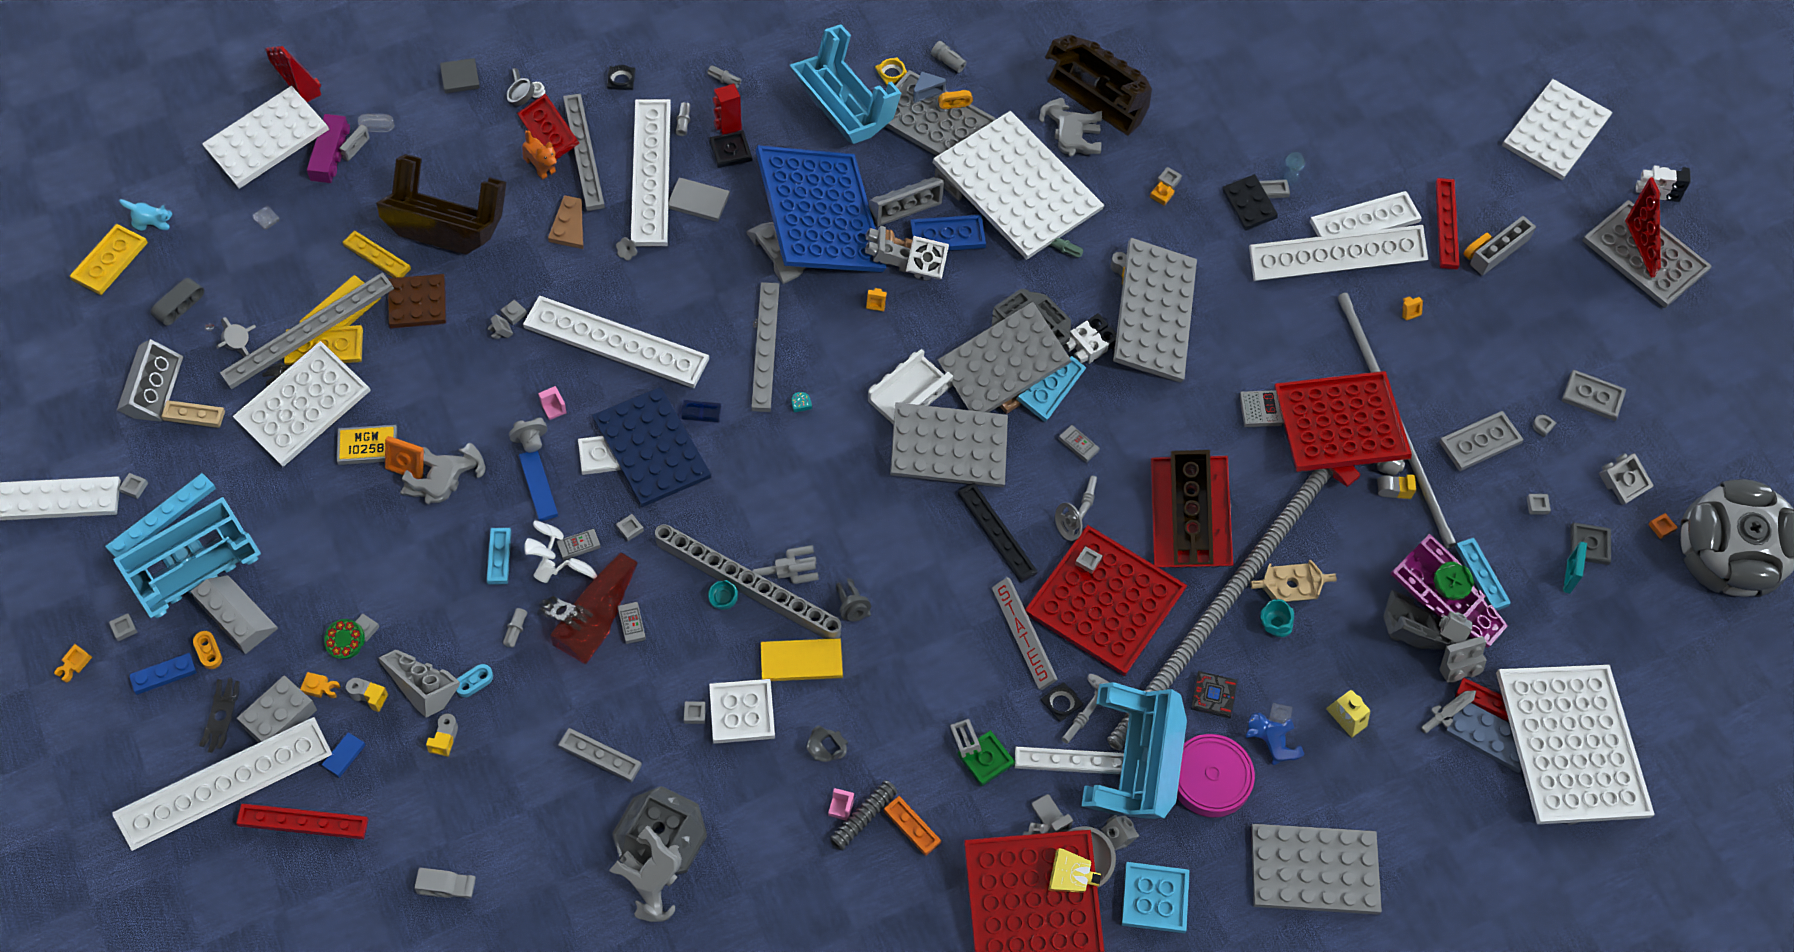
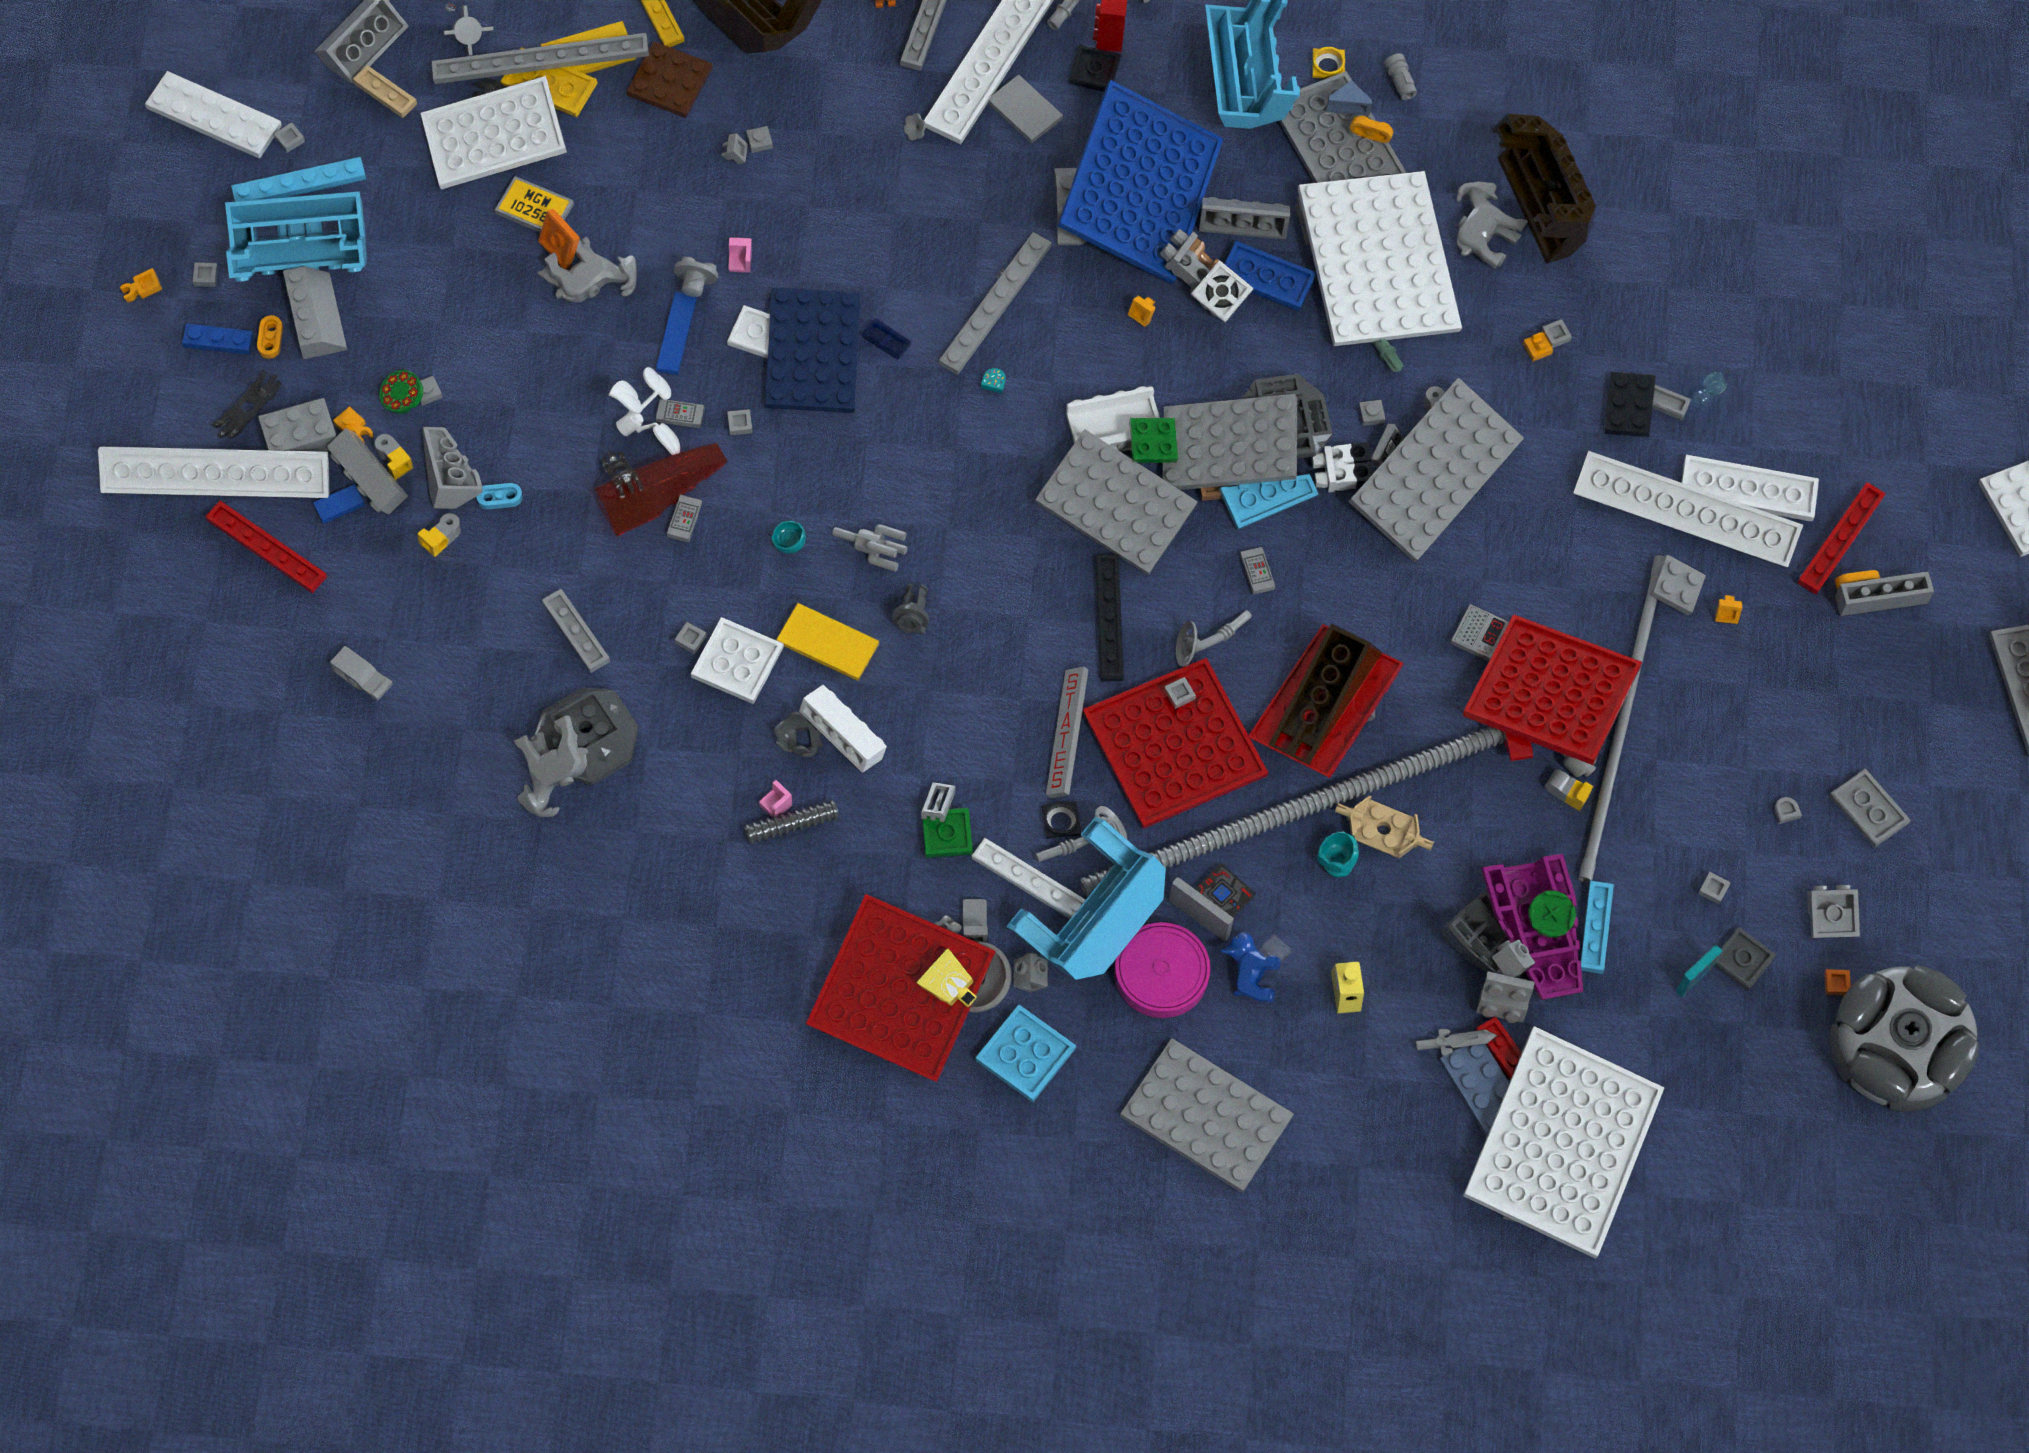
camera: 30 degrees right, 5 degrees up
medium azure plate [487,528,511,584] -> none
light grey axle [503,608,527,648] -> none
white plate [523,296,709,388] -> none
medium nougat wing [548,195,584,249] -> none
light grey beam [655,524,841,639] -> none
orange plate [883,796,941,857] -> none
light grey plate [1439,411,1524,471] -> none
none -> light grey brick [327,428,408,514]
none -> white brick [799,685,887,773]
none -> green plate [1129,418,1178,463]
none -> light grey tile [1169,877,1234,942]
none -> light grey plate [1358,400,1385,426]
none -> light grey tile [1371,424,1404,468]
none -> light grey plate [1650,555,1706,616]

